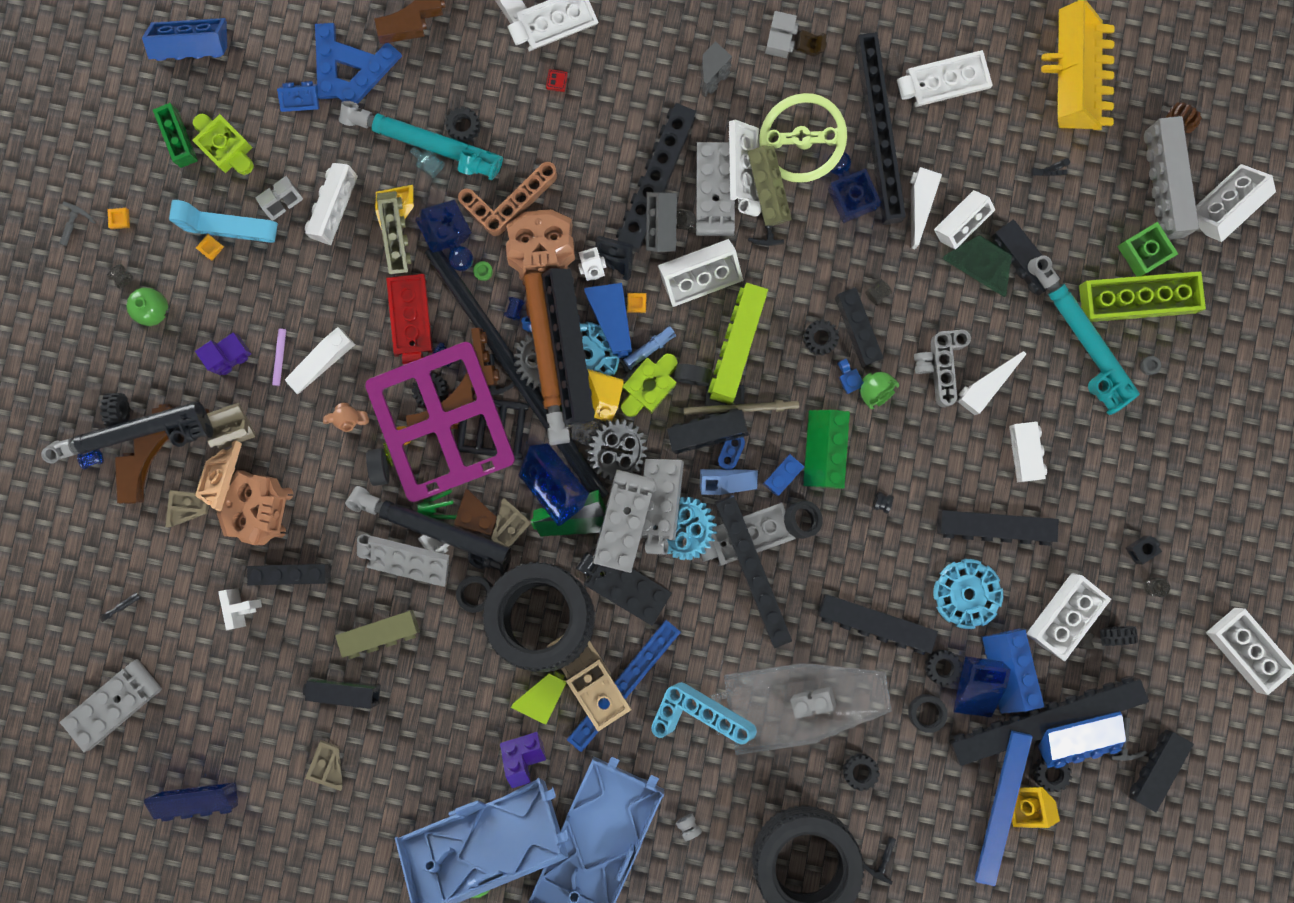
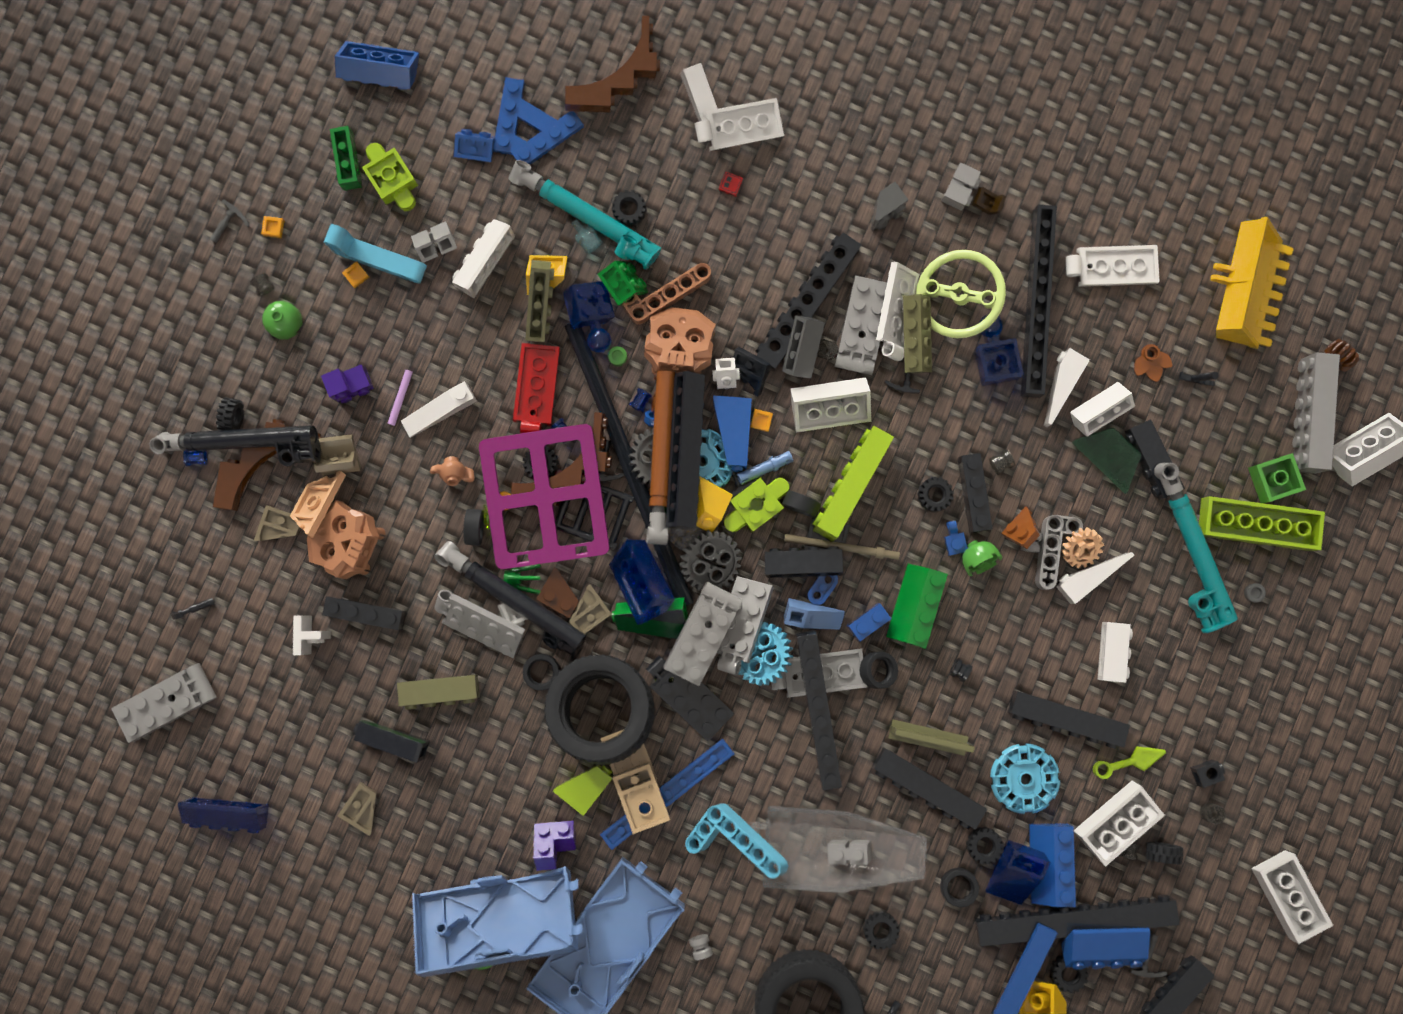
camera: 10 degrees right, 0 degrees up
none -> green bracket [597,261,648,306]
none -> olive fence [888,719,974,756]
none -> dark orange wing [1001,506,1040,549]
none -> light nougat gear [1061,527,1104,568]
none -> lime piece [1093,746,1166,779]
none -> dark orange plate [1134,344,1172,382]

